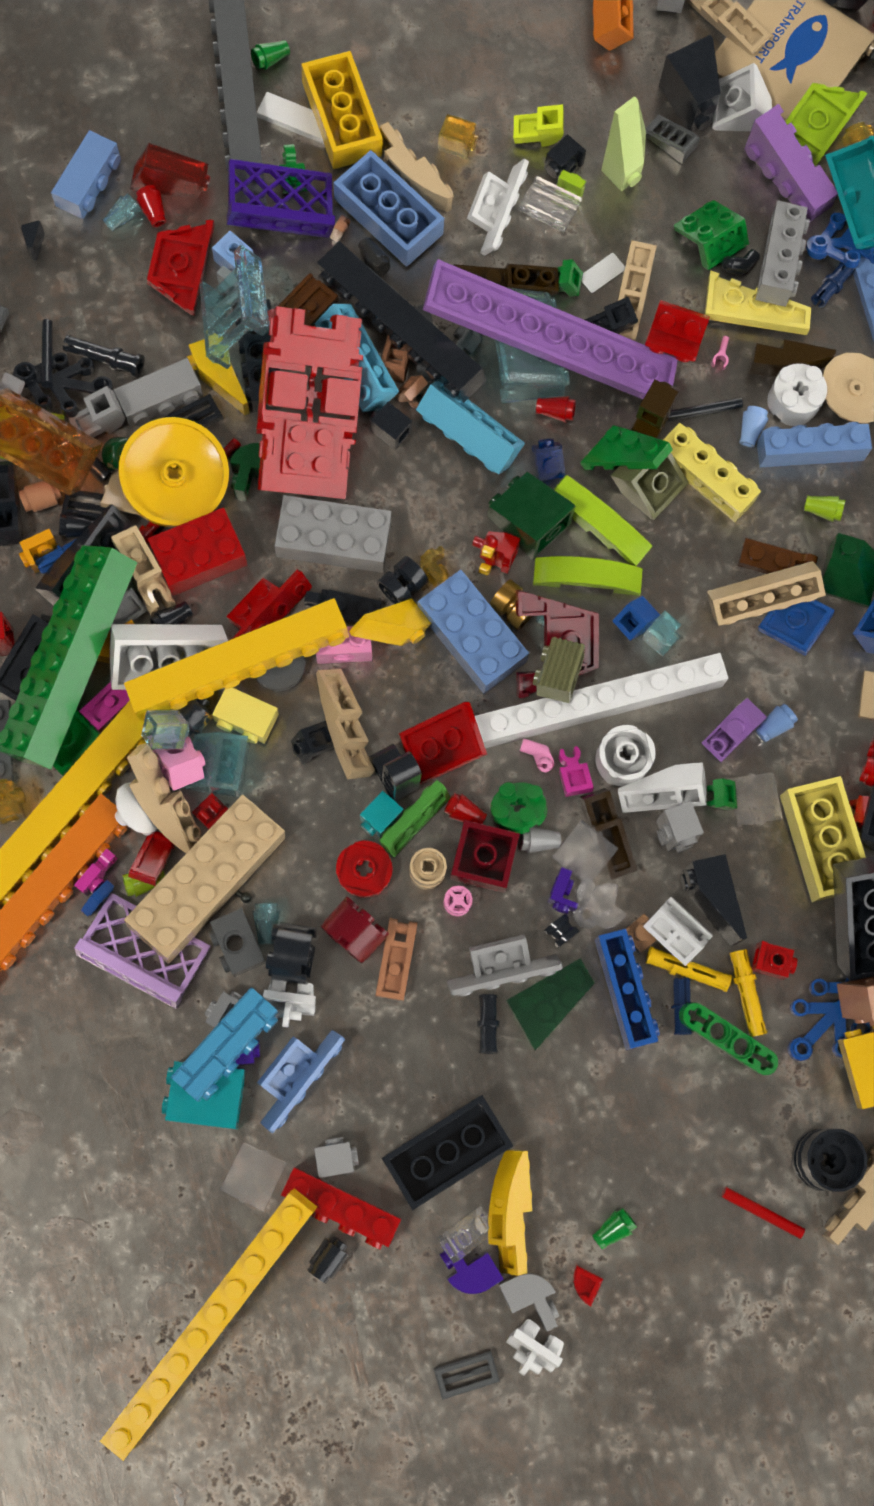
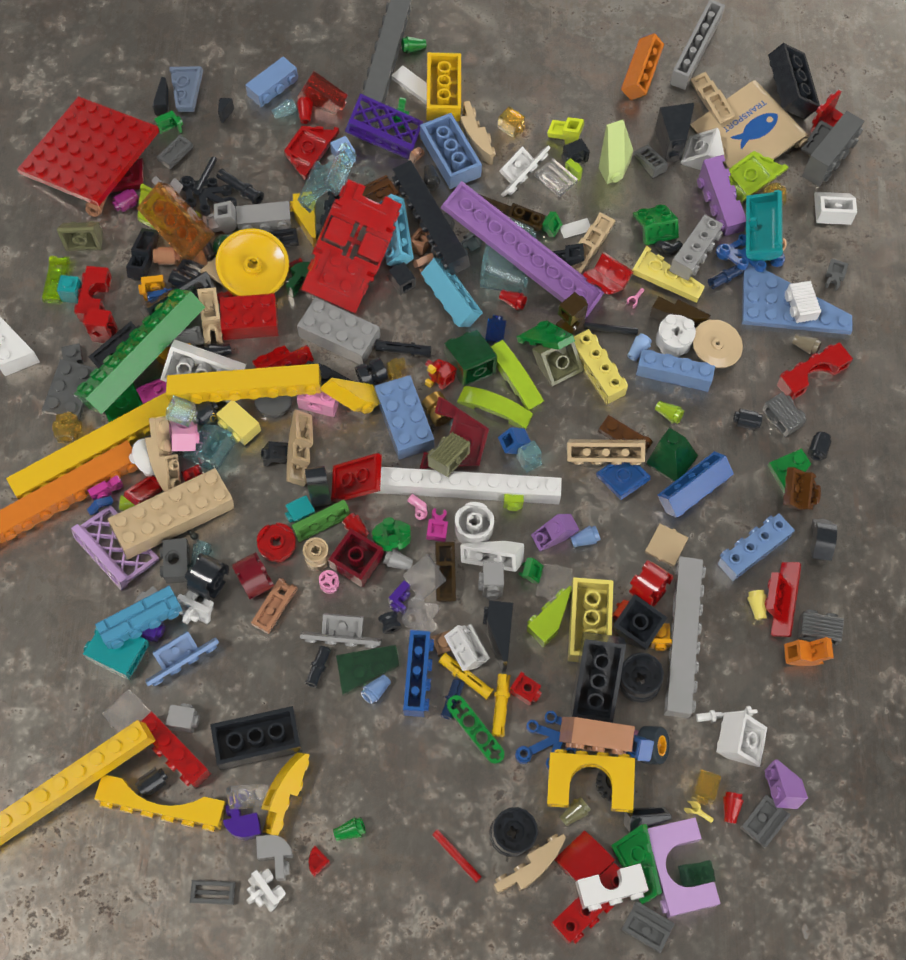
camera: 25 degrees right, 10 degrees down
none -> yellow arch [94,775,226,832]
none -> medium blue cone [361,675,391,704]
none -> black pin [375,339,432,358]
none -> lime plate [503,494,524,511]
none -> lime slope [527,586,572,648]

